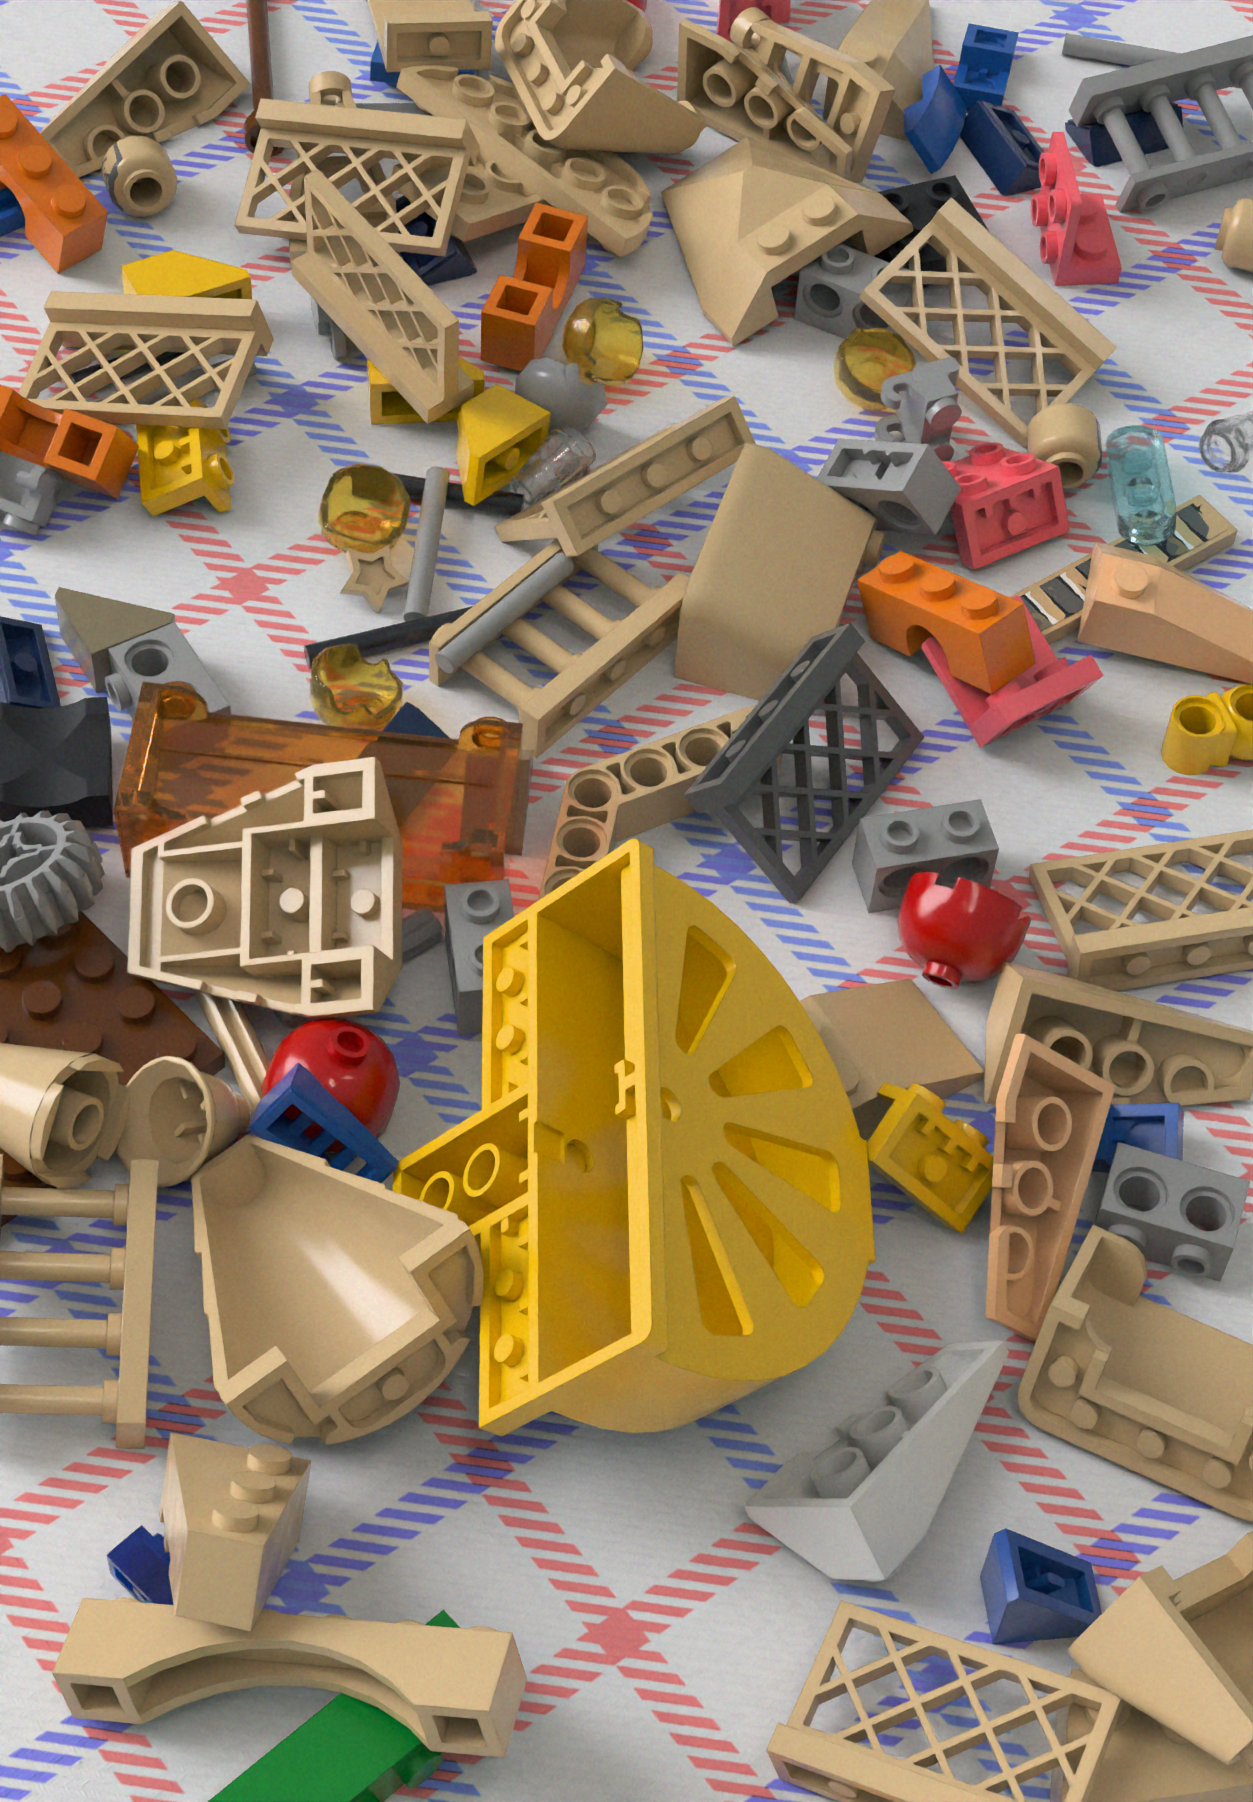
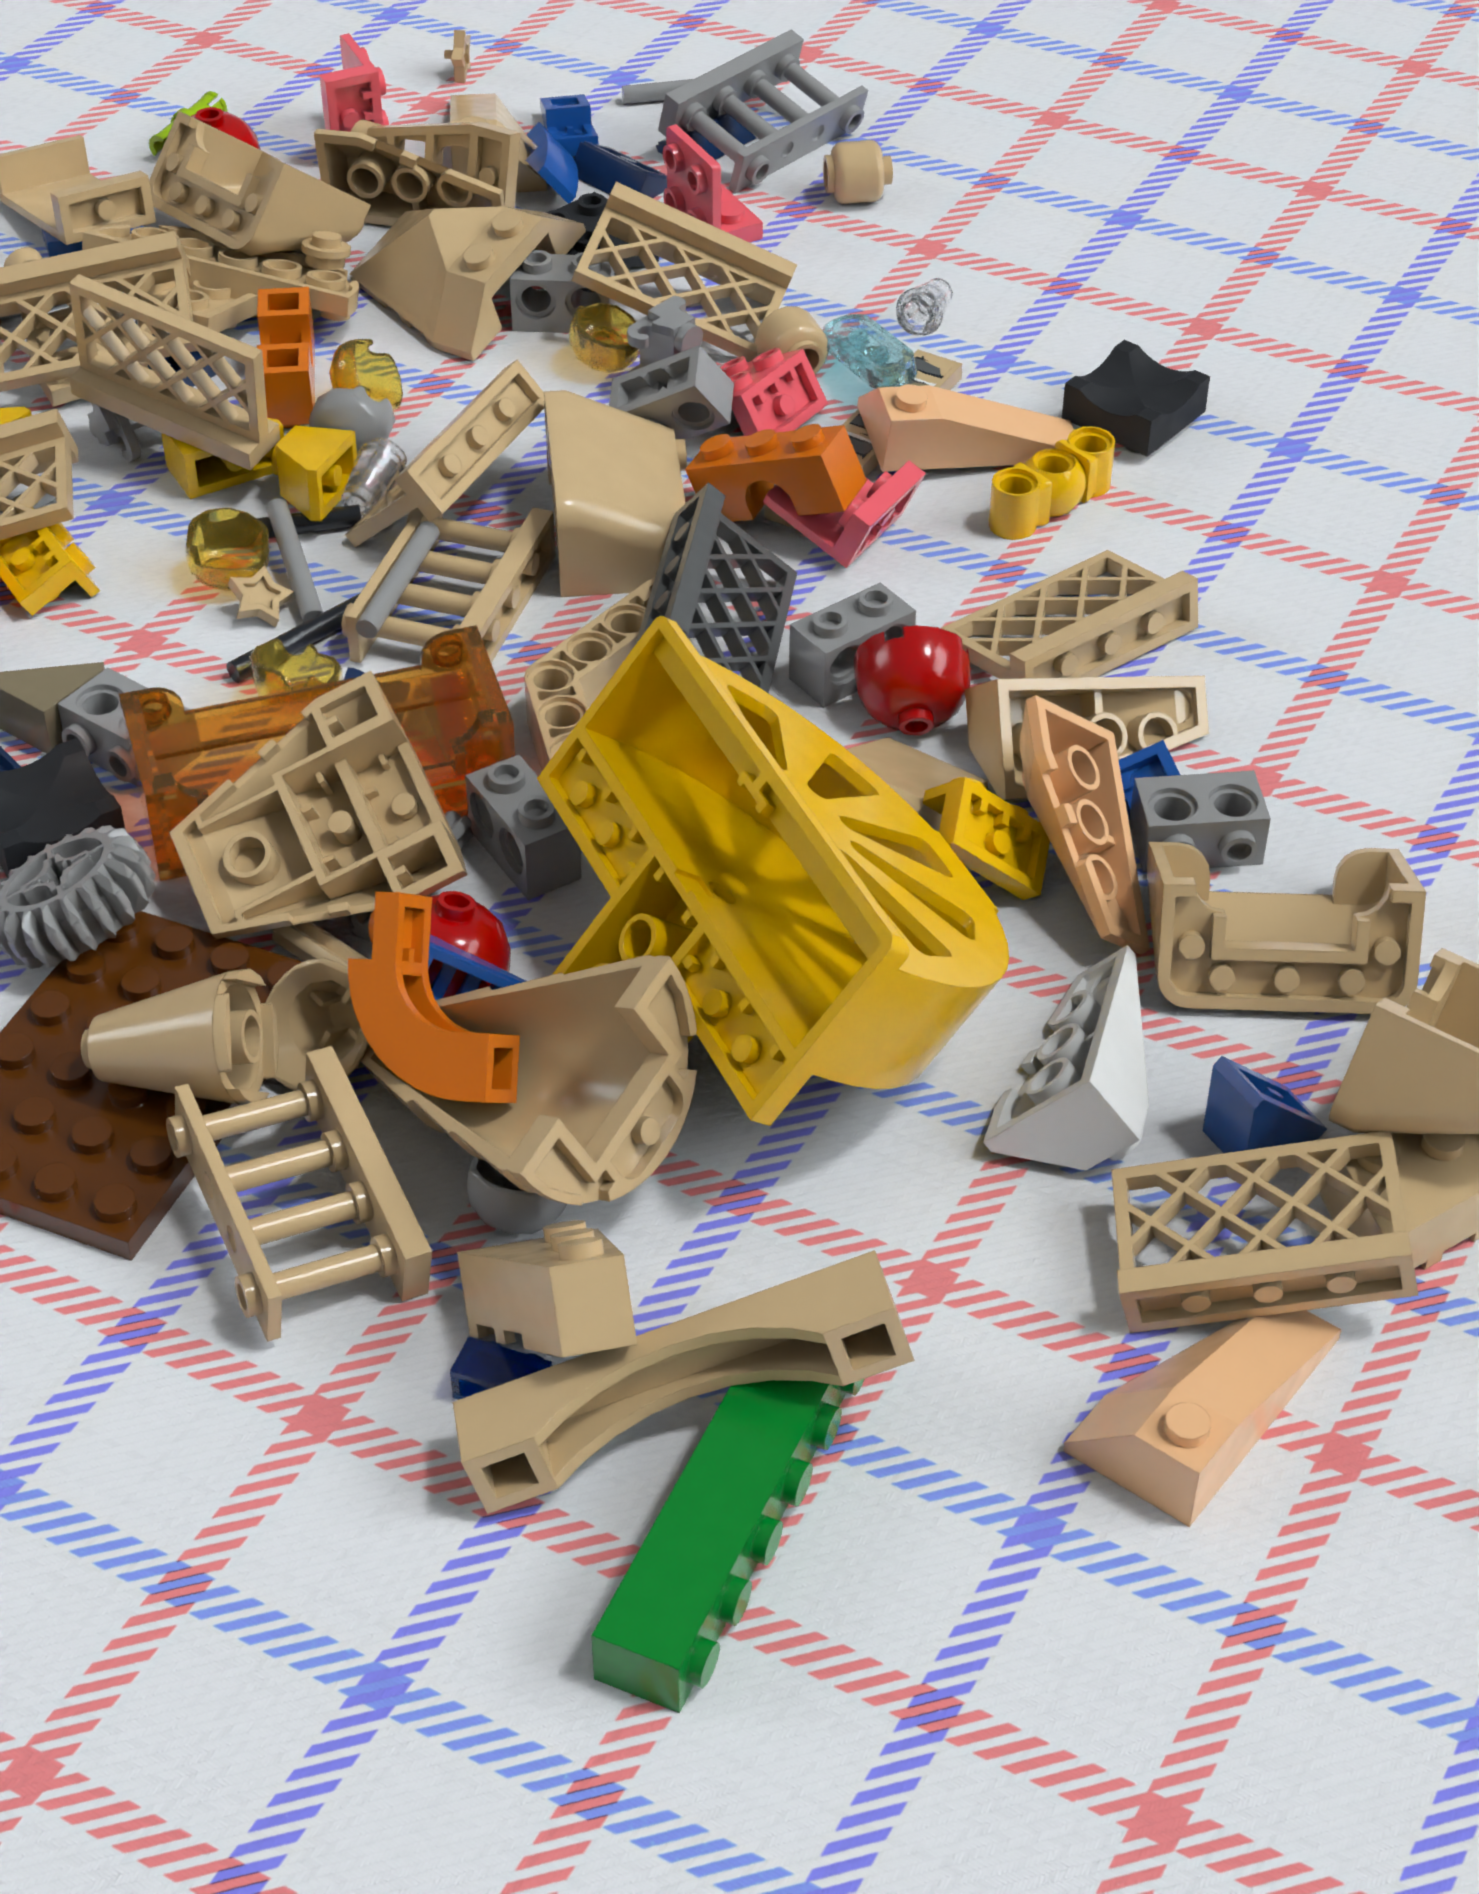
camera: 20 degrees left, 10 degrees down
none -> tan plate [301,231,351,270]
none -> orange arch [348,892,520,1103]

